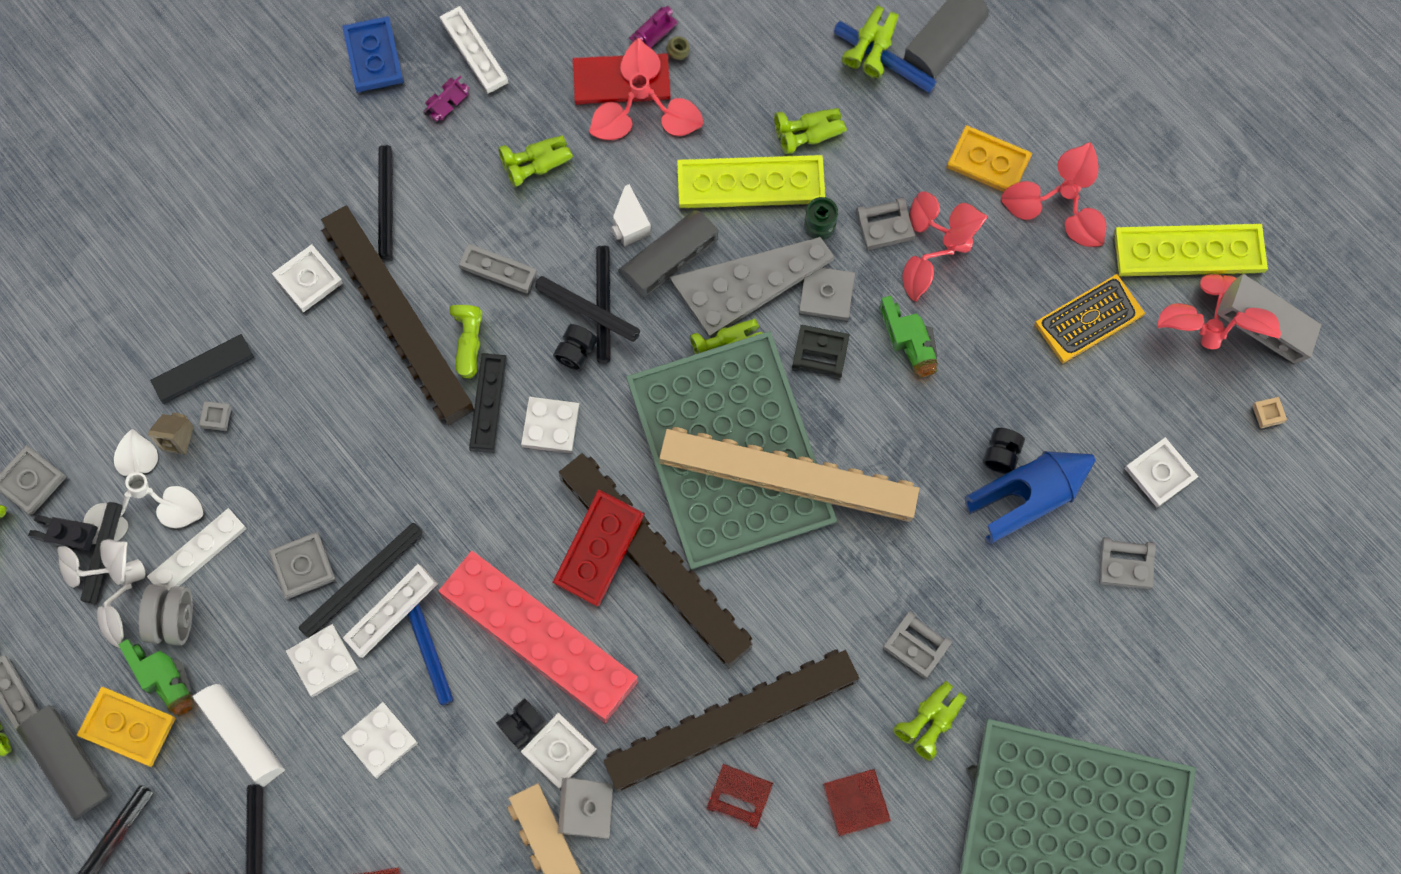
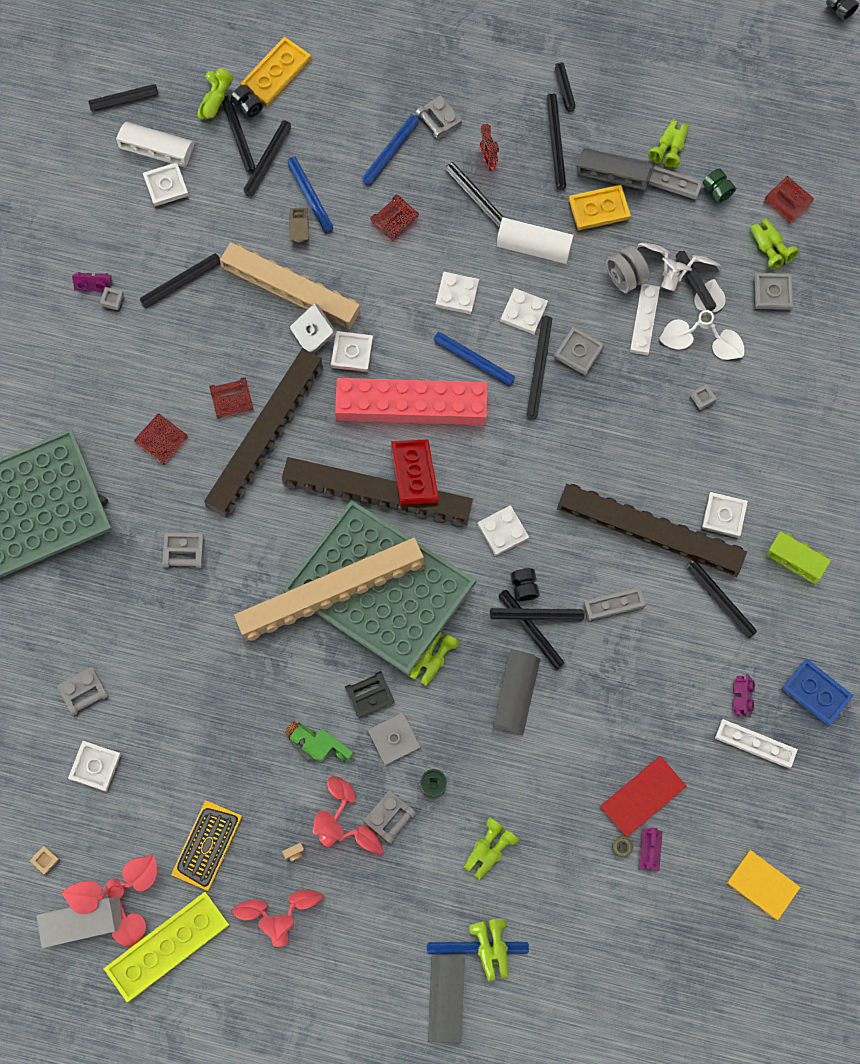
camera: 145 degrees right, 0 degrees up
black hinge [28,515,98,552] -> none
bright green plate [118,639,194,717] -> none
dark tan slope [148,413,194,455] -> none
black tile [150,334,254,403] -> none
white plate [343,564,438,658] -> none
lime piece [450,305,482,380] -> none
black tile [469,353,507,453] -> none
black wheel [496,698,546,749] -> none
lime piece [498,135,573,187] -> none
coral plant [589,38,703,140] -> none
white slope [611,185,651,247] -> none
light grey wing [669,237,834,338] -> none
neon yellow plate [677,155,825,208] -> none
lime piece [893,681,967,761] -> none
yellow tile [946,125,1032,192] -> none
blue piece [965,451,1096,544] -> none
black wheel [983,428,1025,474] -> none
none -> tan plate [282,843,305,862]
none -> lime brick [766,531,831,584]

